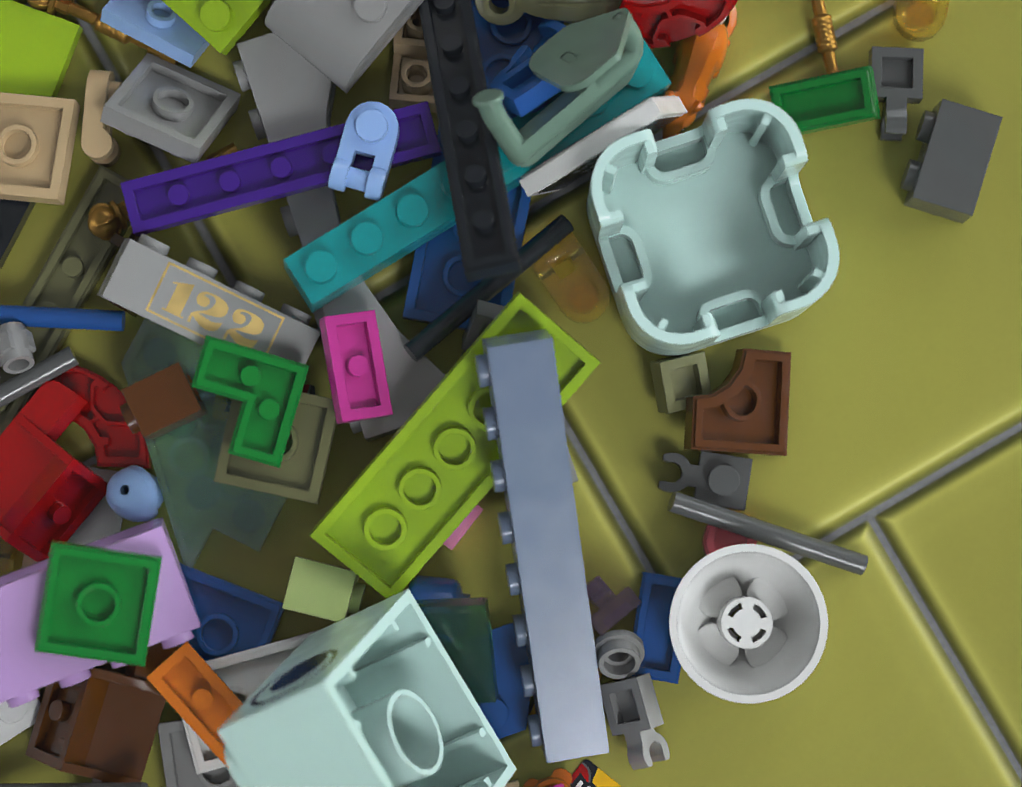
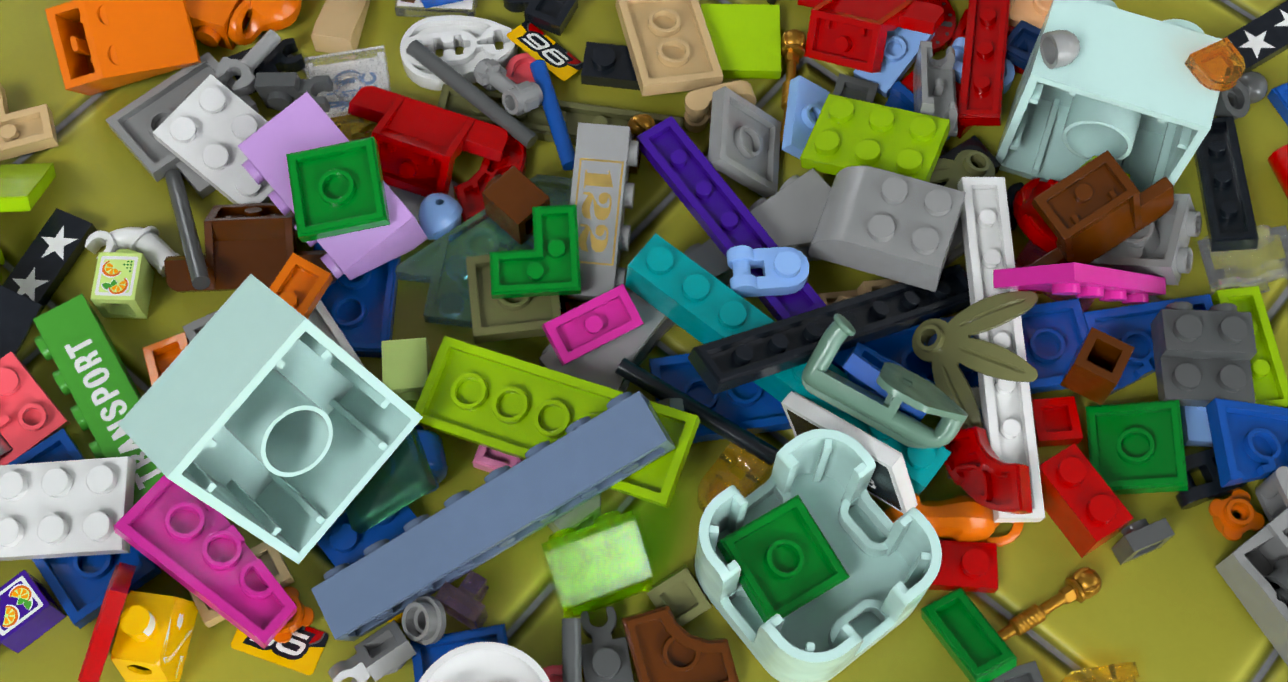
camera: 70 degrees right, 20 degrees down
none -> clear neon green slope [541,510,653,618]
none -> green tile [717,495,850,623]
none -> red plate [928,540,998,593]

